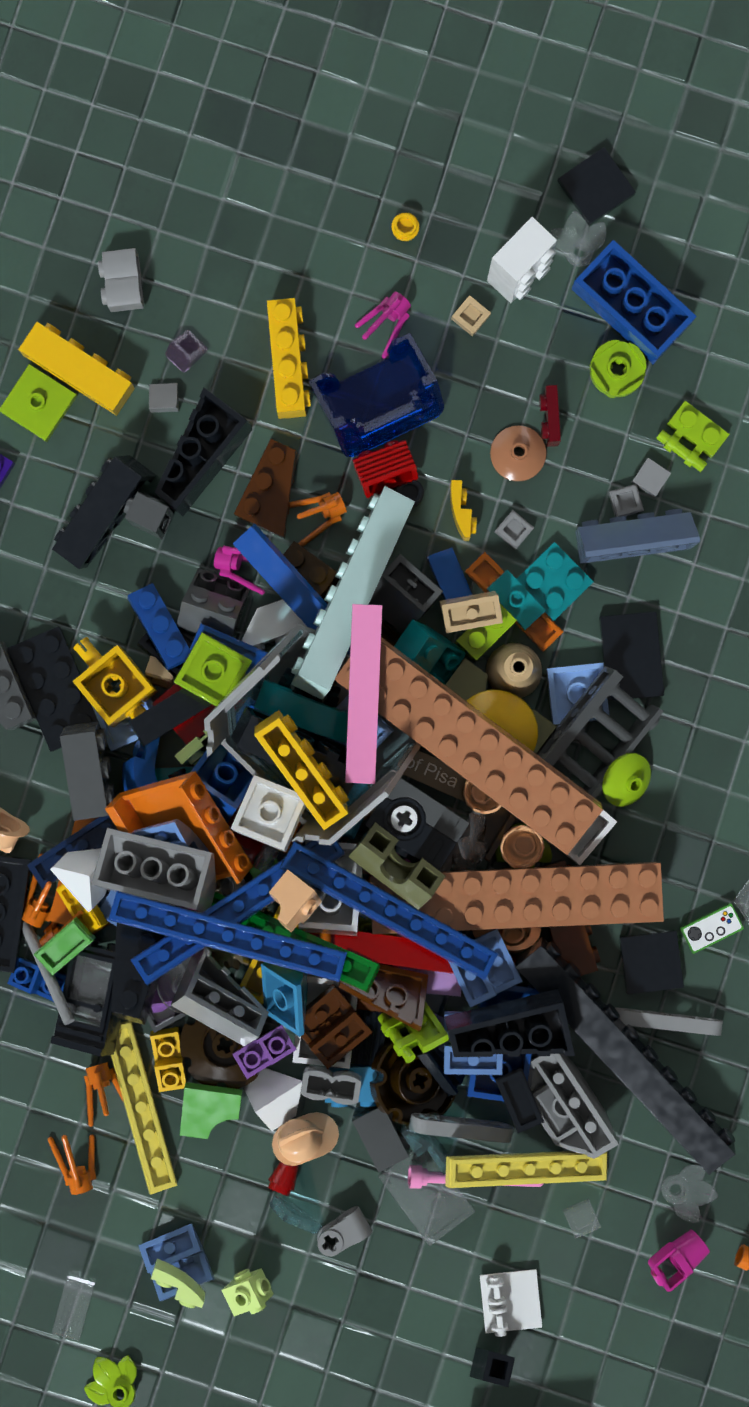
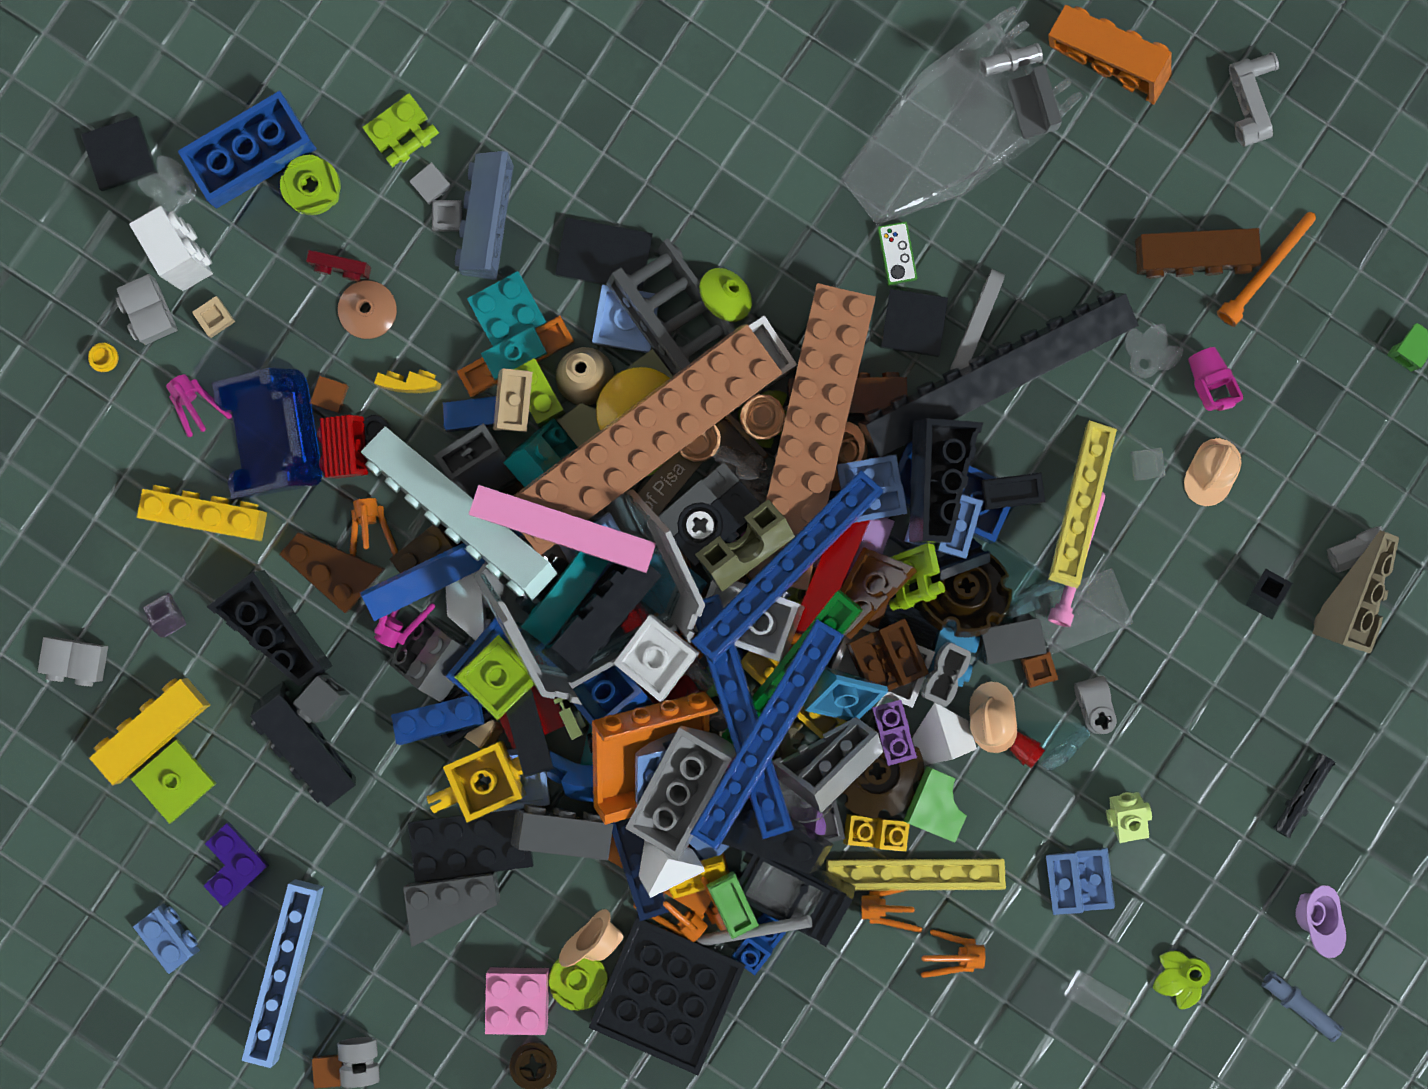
camera: 80 degrees left, 0 degrees up
light grey slope [149,383,179,413] -> none
yellowish green slope [151,1259,205,1308] -> none
yellow brick [254,710,349,830] -> none
light nougat brick [269,870,322,933] -> none
light grey beam [409,1113,514,1143] -> none
white hinge [480,1269,542,1337] -> none
light grey tile [494,510,534,550] -> none
light grey wedge [528,1054,619,1159] -> none
none -> light grey brick [116,274,178,345]
none -> dark orange tile [310,376,349,414]
none -> dark orange tile [1020,651,1058,688]
none -> light nougat piece [1184,438,1242,506]

